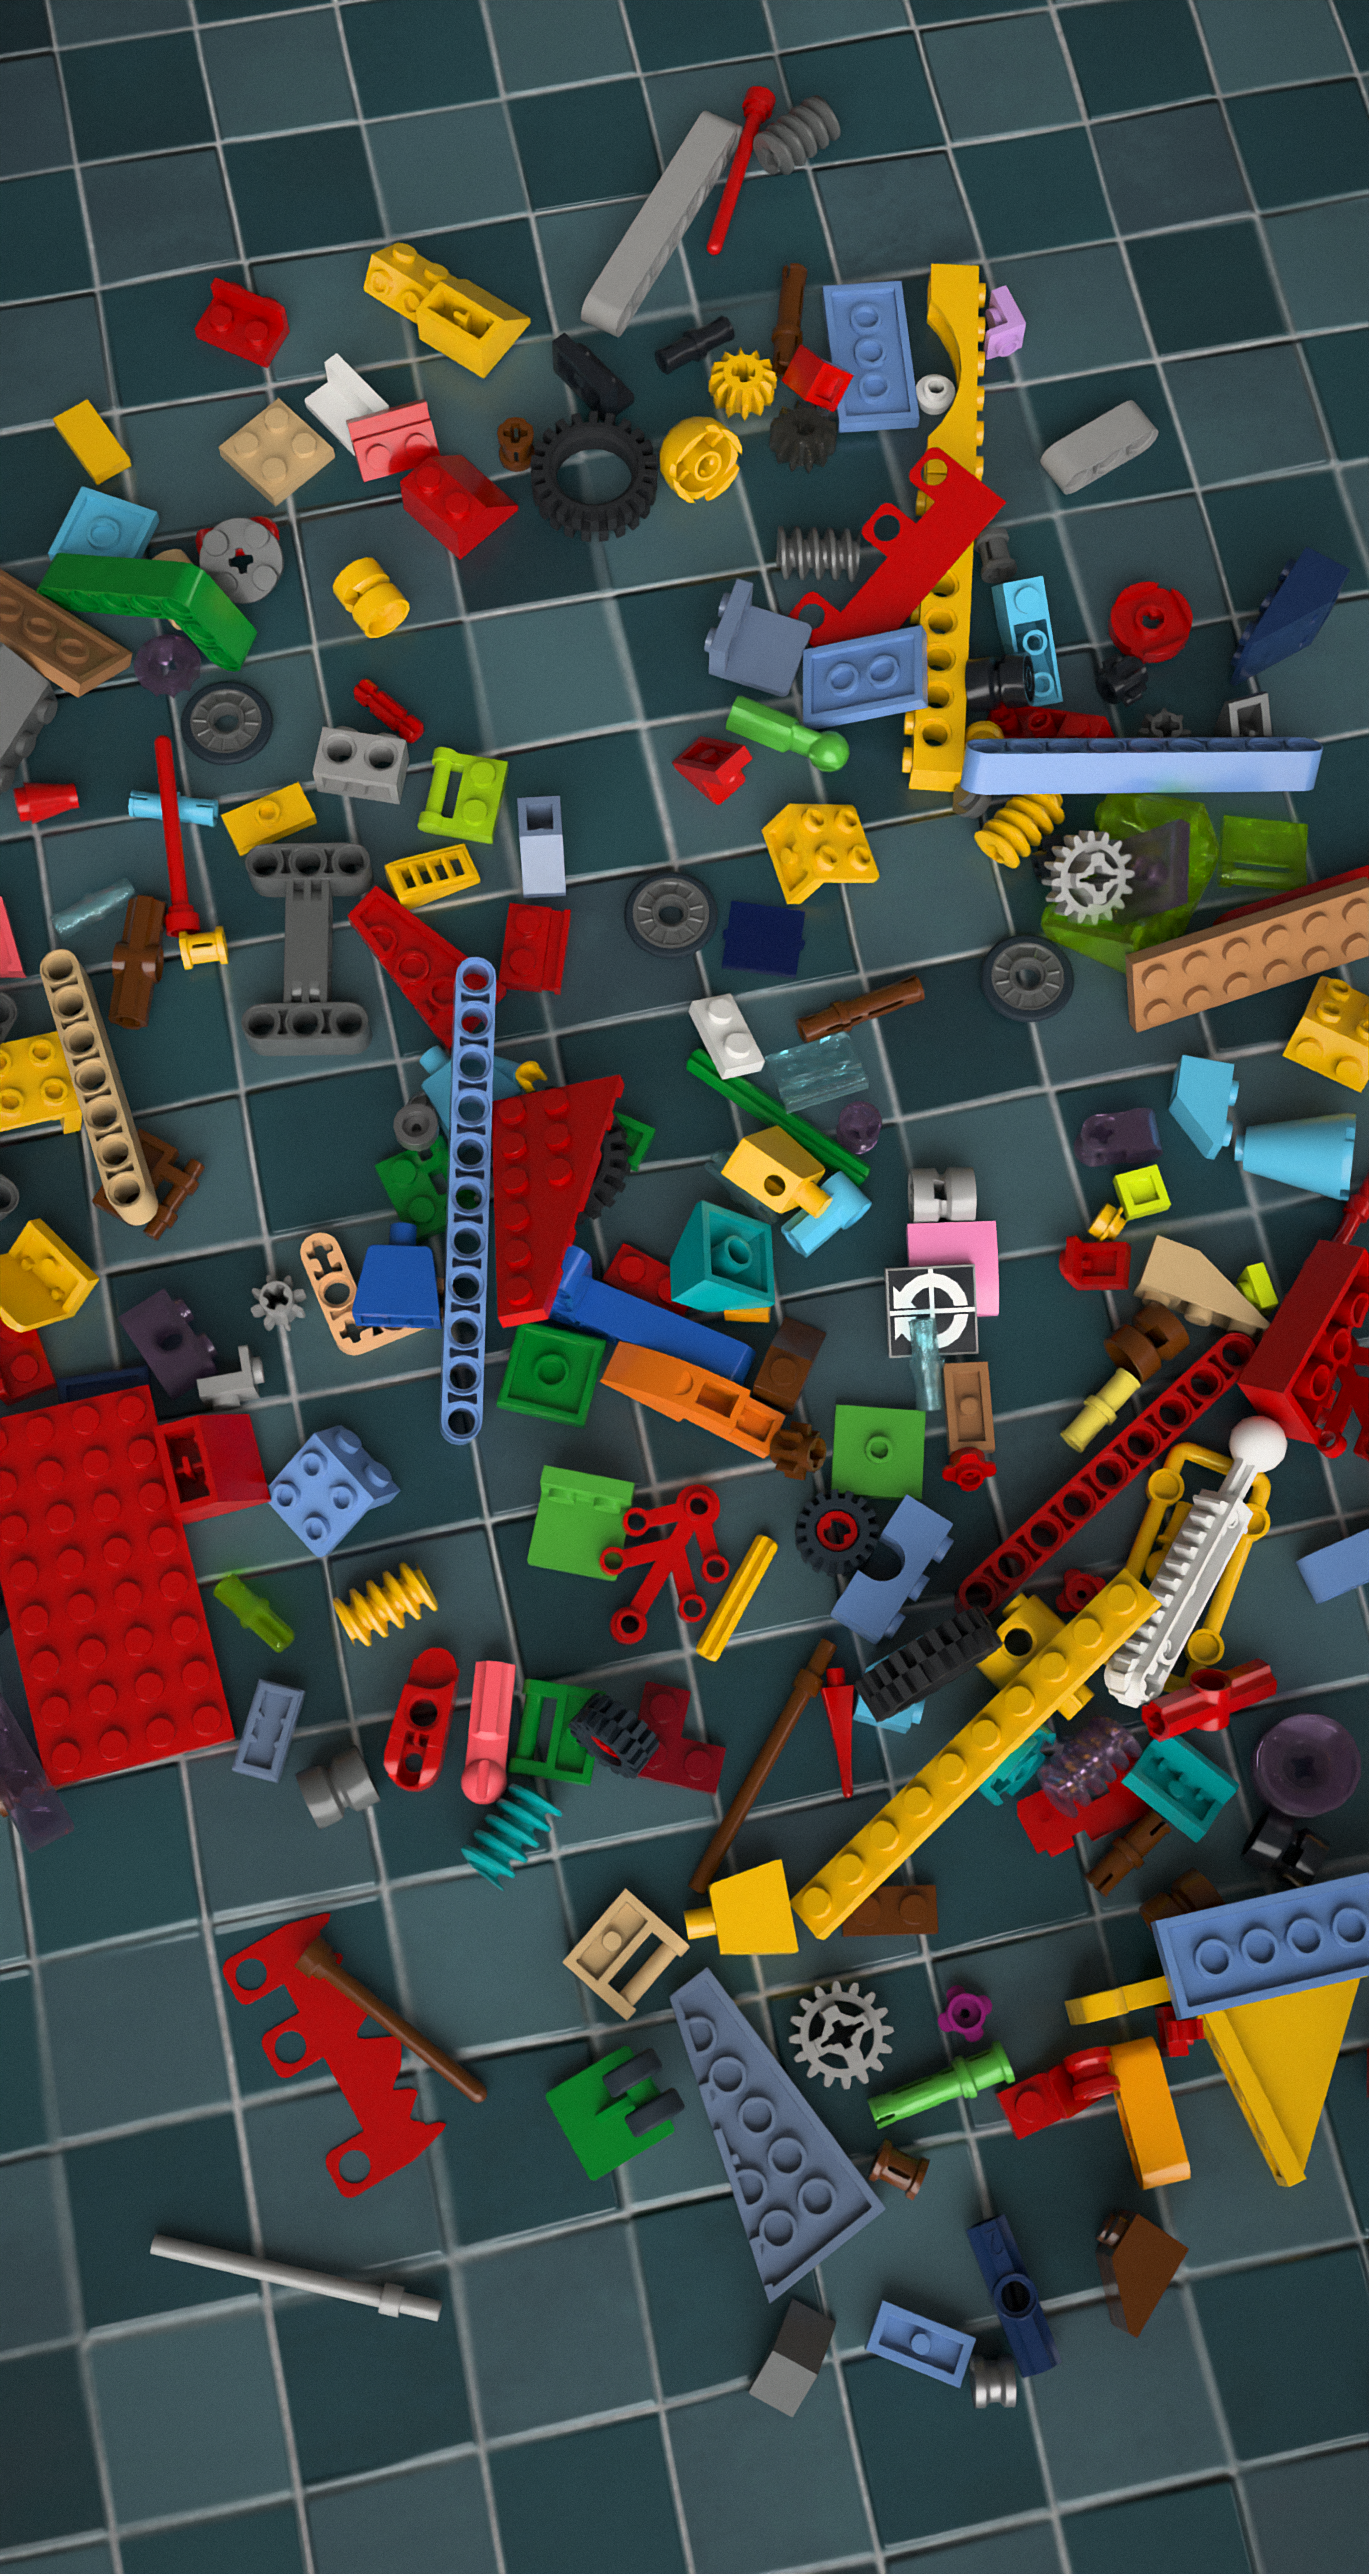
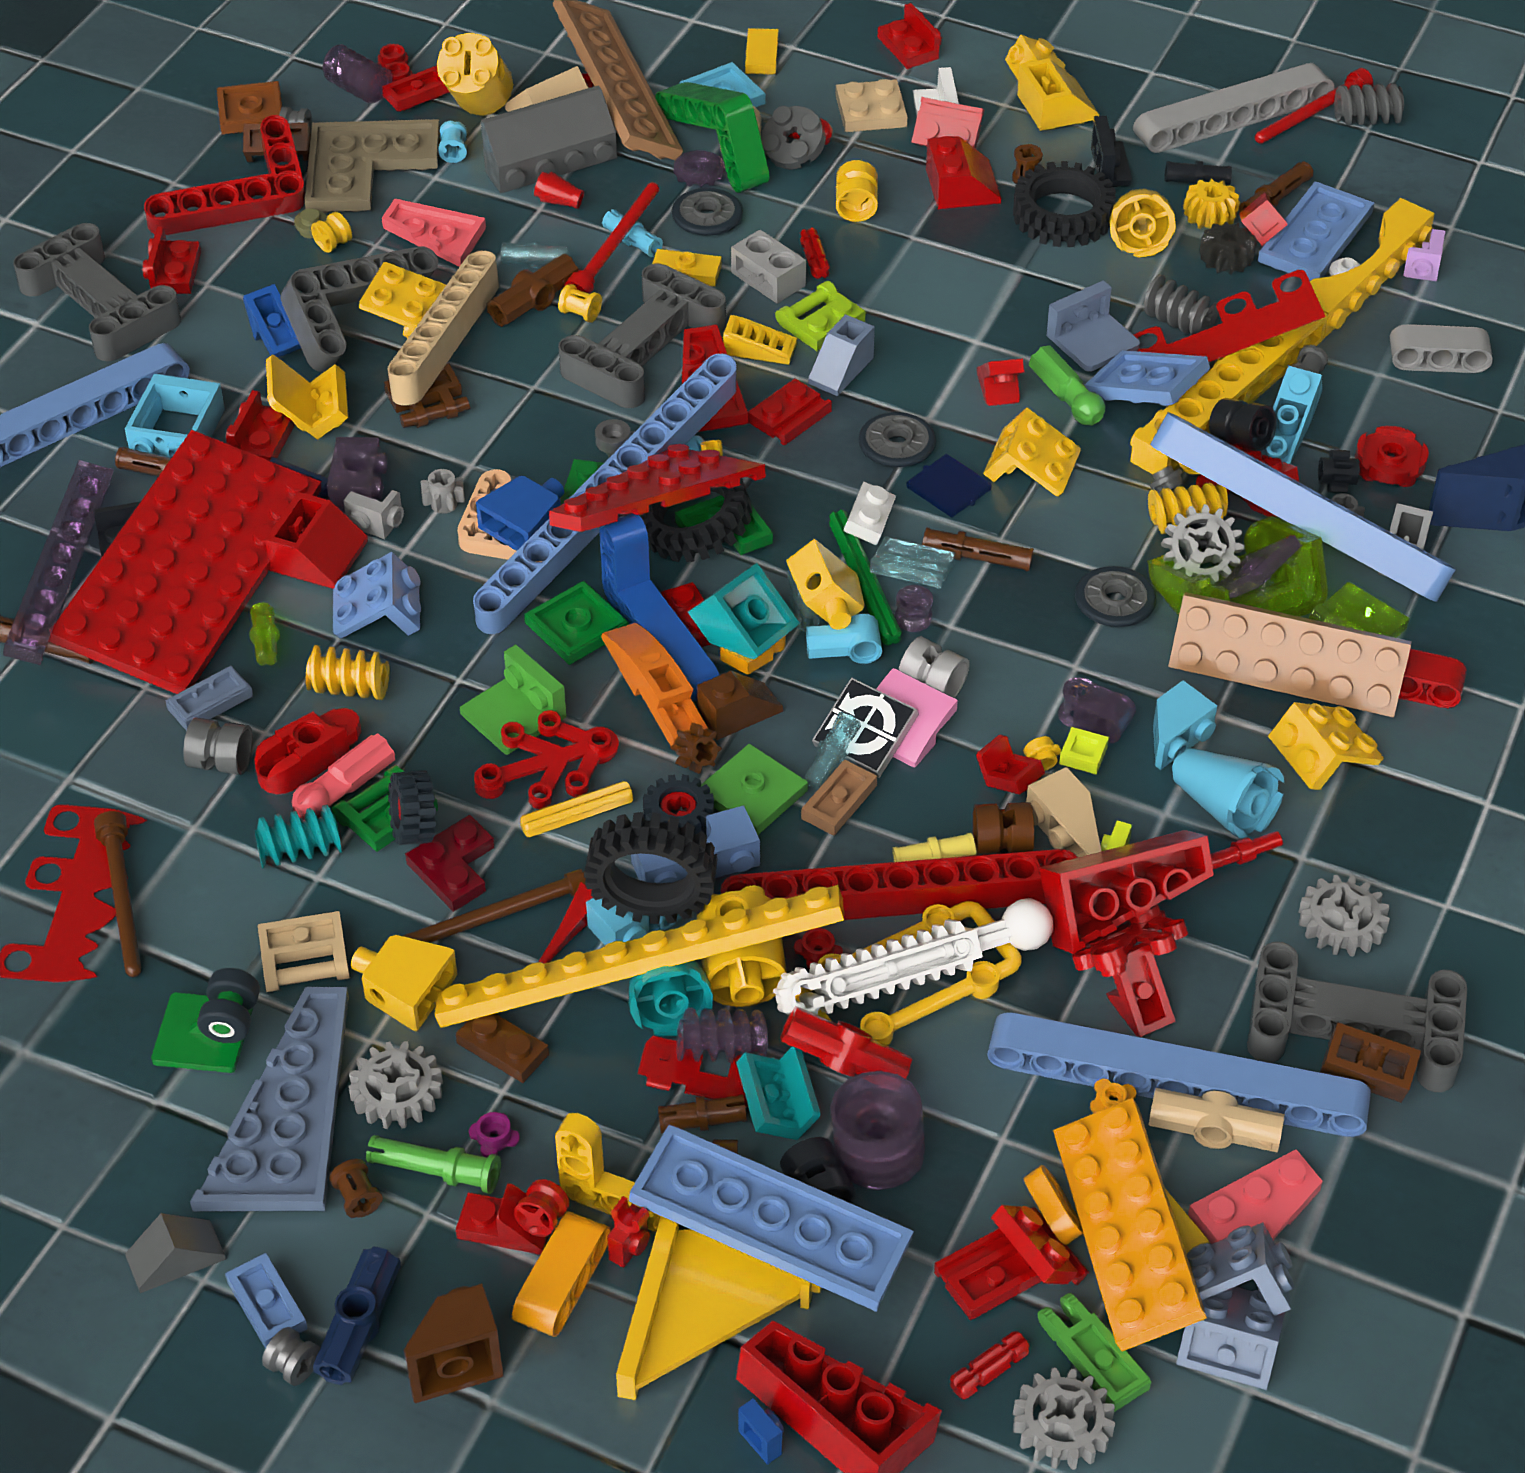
camera: 40 degrees right, 25 degrees down
red plate [942,1447,997,1492] -> none

